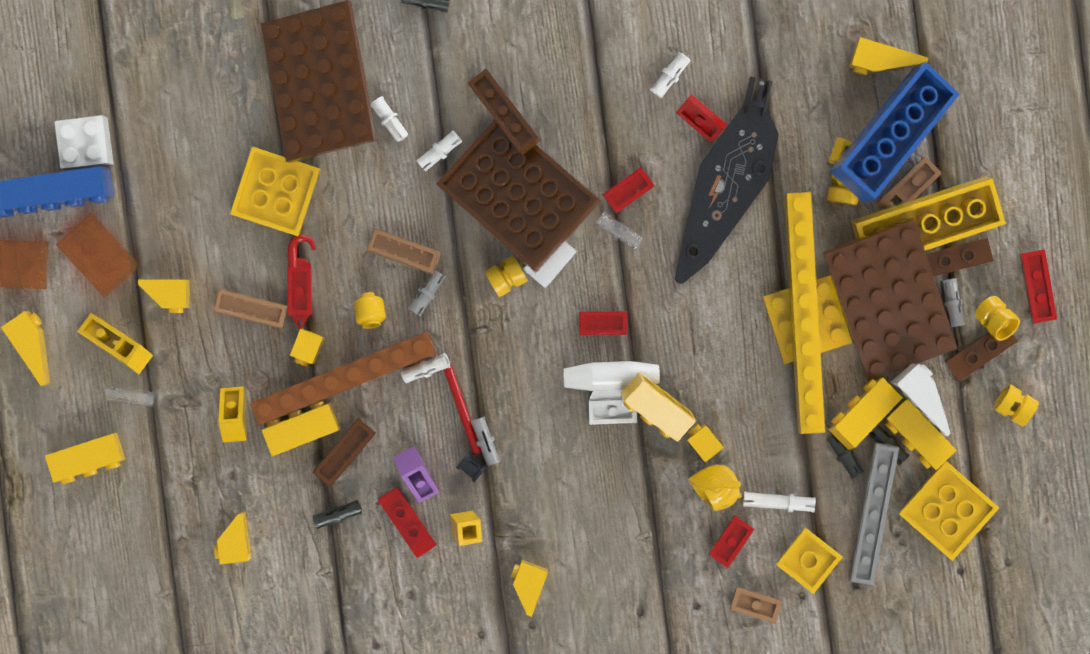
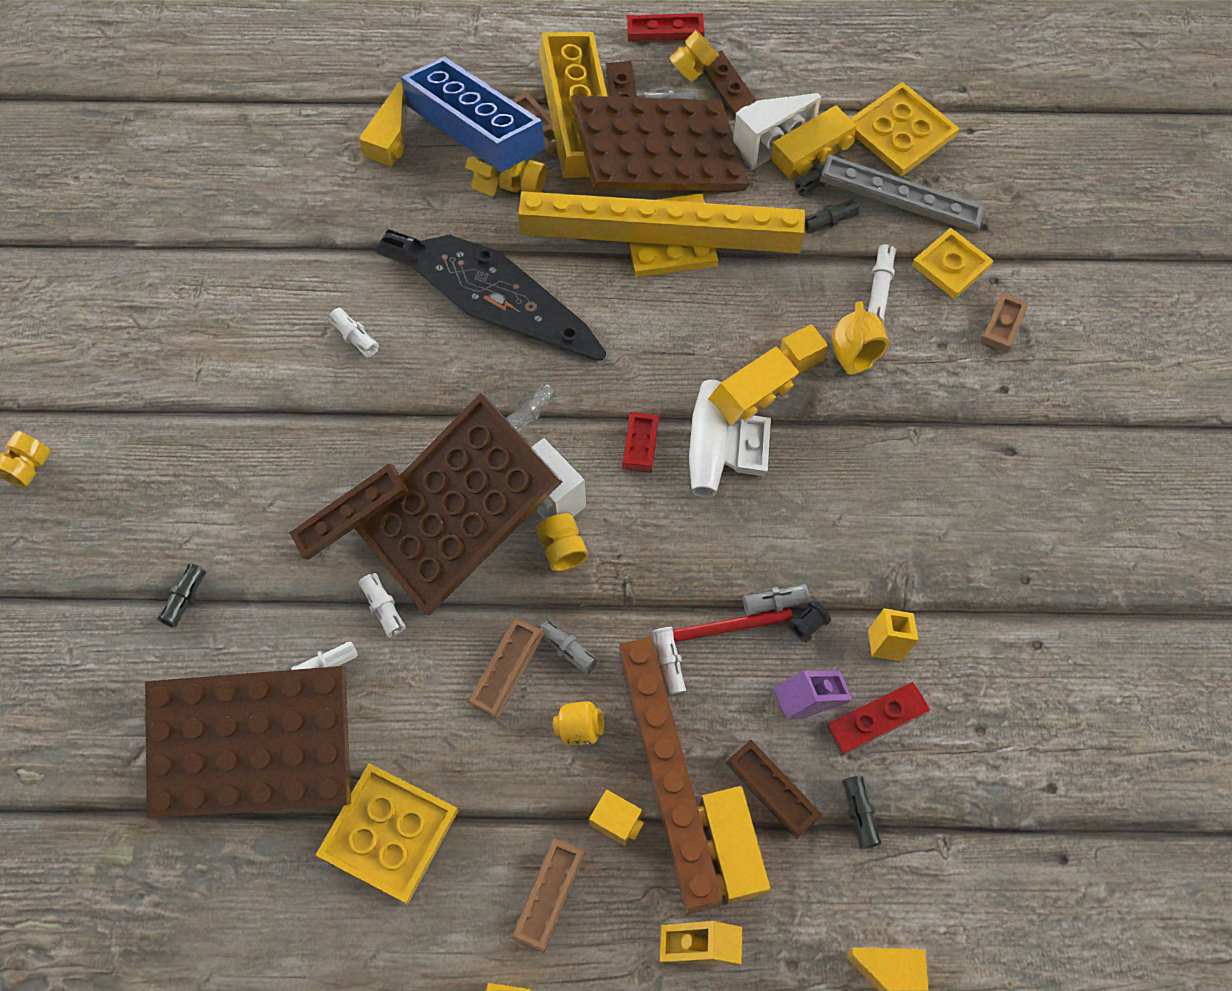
camera: 85 degrees left, 25 degrees down
red plate [287,234,316,330] -> none
yellow slope [511,560,548,617] -> none
red plate [602,167,654,214] -> none
red plate [676,94,727,143] -> none
red plate [708,515,755,568] -> none
yellow brick [828,377,903,450] -> none
yellow wheel [993,384,1039,427] -> none

